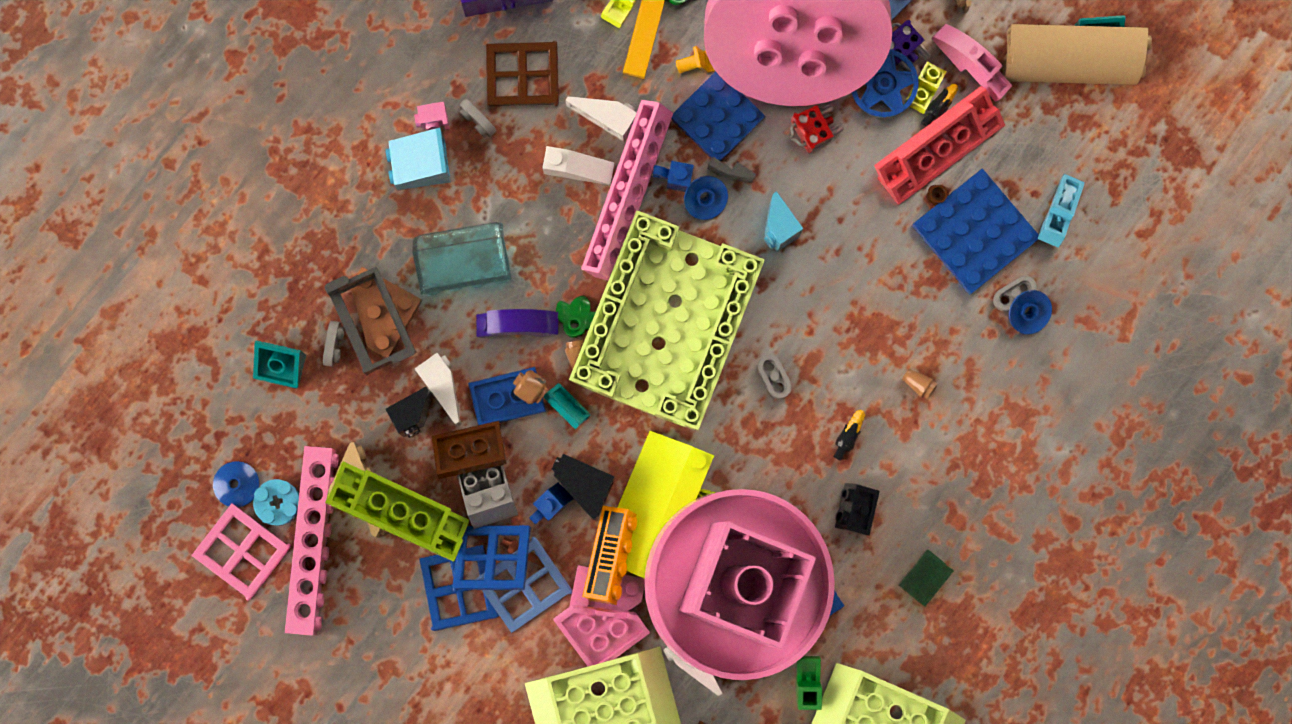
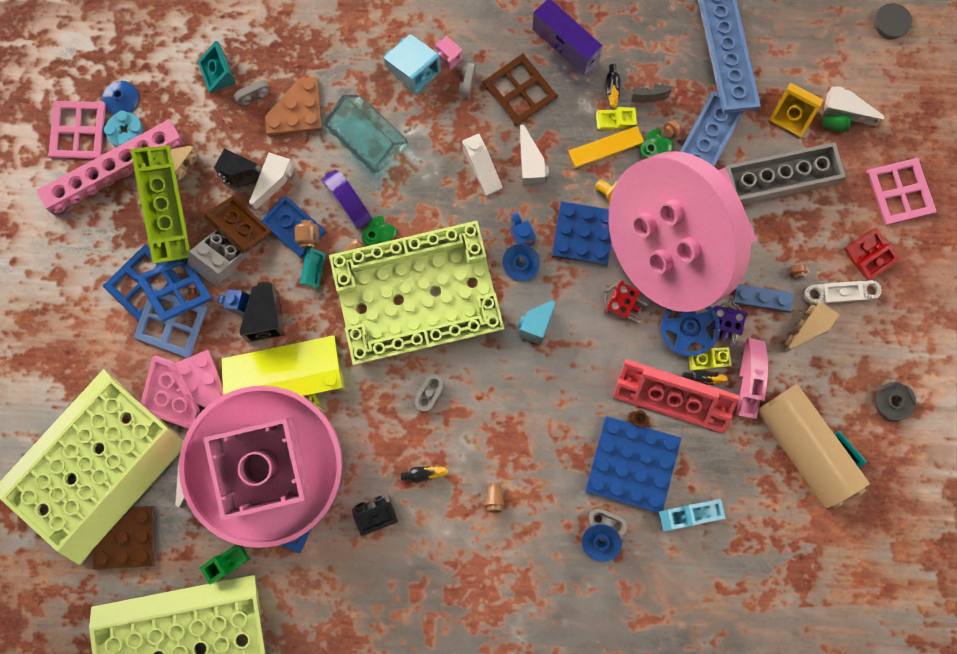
camera: 60 degrees right, 5 degrees down
dark grey piece [325,267,417,376] -> none
bright pink brick [581,100,673,280] -> none
light orange brick [582,506,637,605] -> none
dark grey slope [707,157,756,183] -> none
clear green plate [898,549,954,607] -> none

